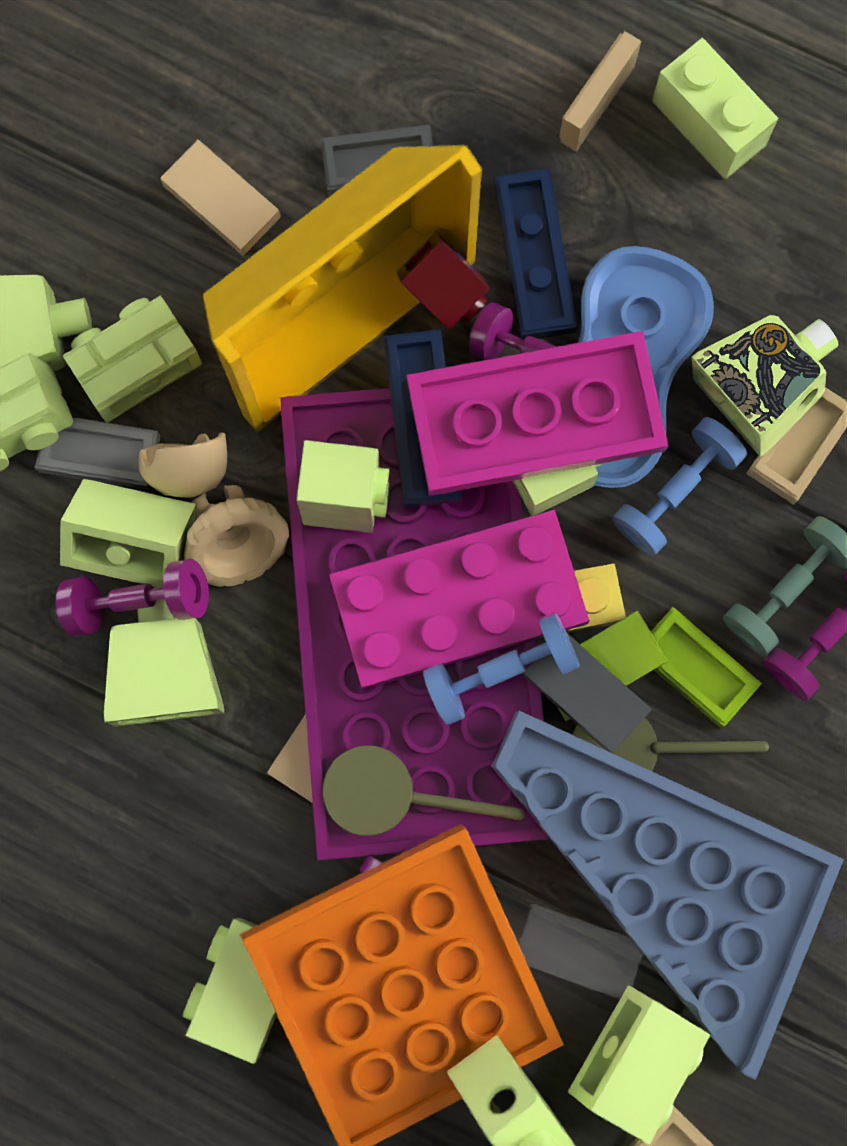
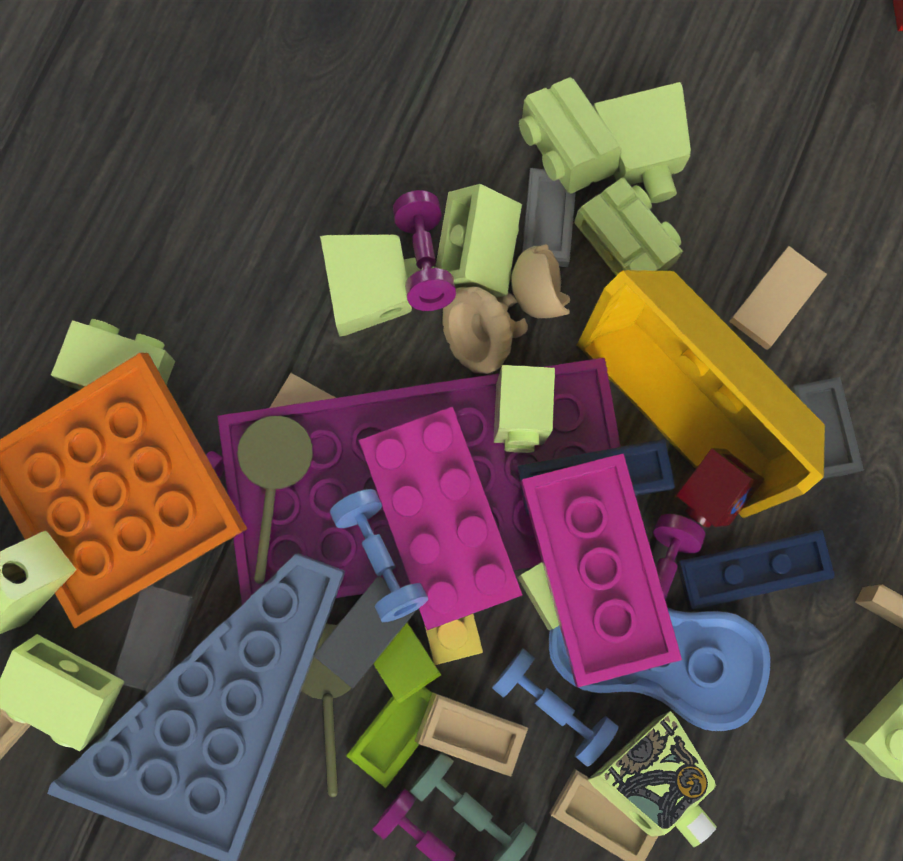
camera: 80 degrees right, 0 degrees up
none -> tan tile [415,692,528,777]

